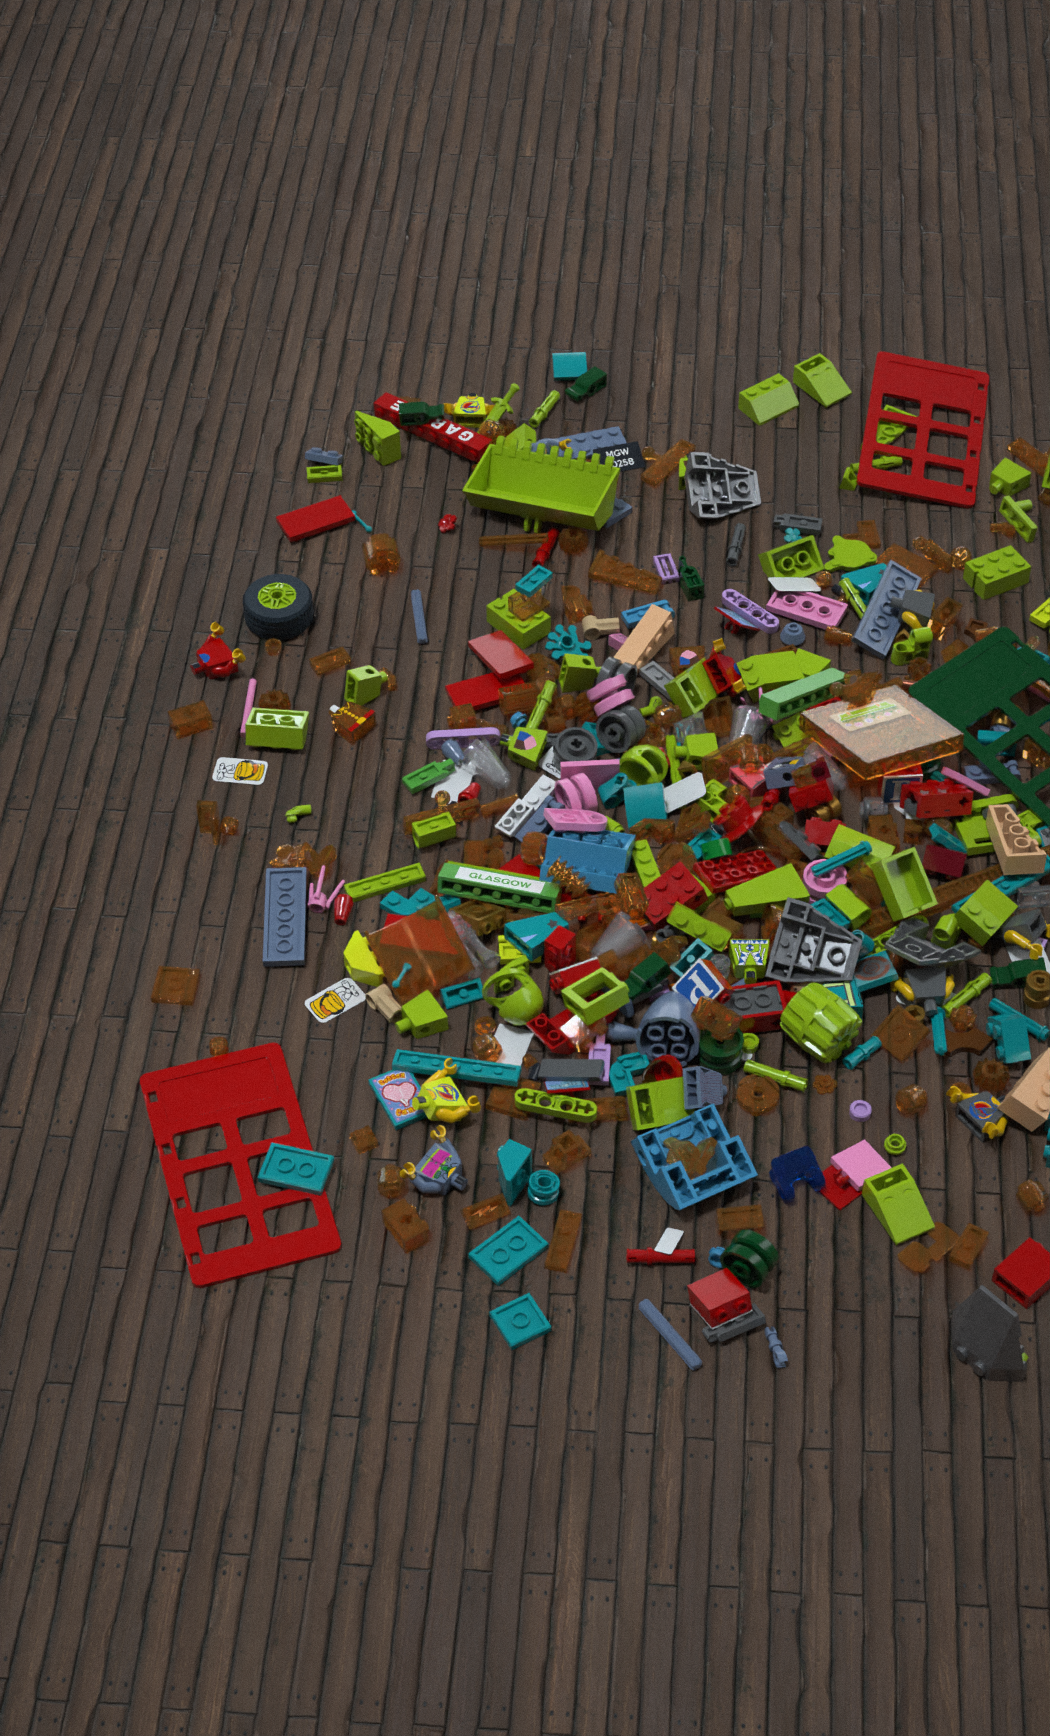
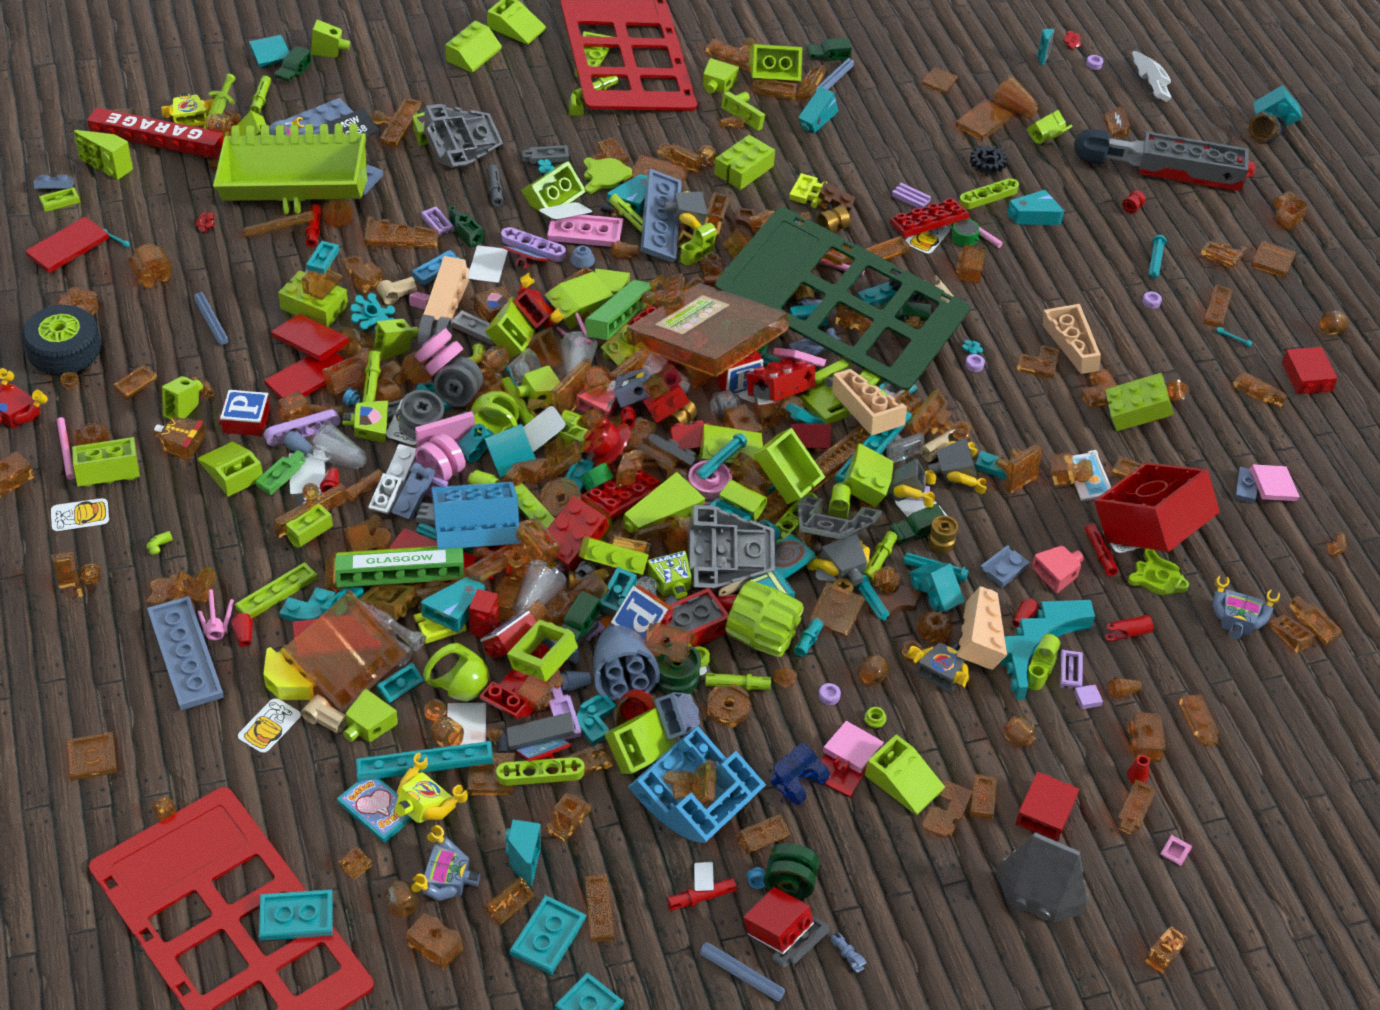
camera: 25 degrees left, 0 degrees up
teal hinge [392,963,411,989] -> none
dark green piece [399,402,445,426] -> none
lime slope [494,955,529,994] -> none
clear orange gear [520,831,548,865] -> none
teal wheel [527,1170,560,1205] -> none
bright pink plate [543,808,608,833] -> none
clear orange piece [546,855,591,899] -> none
clear orange plate [815,571,832,588] -> none
none -> clear orange plate [59,287,99,315]
none -> lime slope [197,441,263,497]
none -> piece [219,390,270,436]
none -> lime torso [311,20,351,58]
none -> white sticker [468,245,508,283]
none -> clear orange slope [615,449,645,488]
none -> clear orange piece [629,522,671,544]

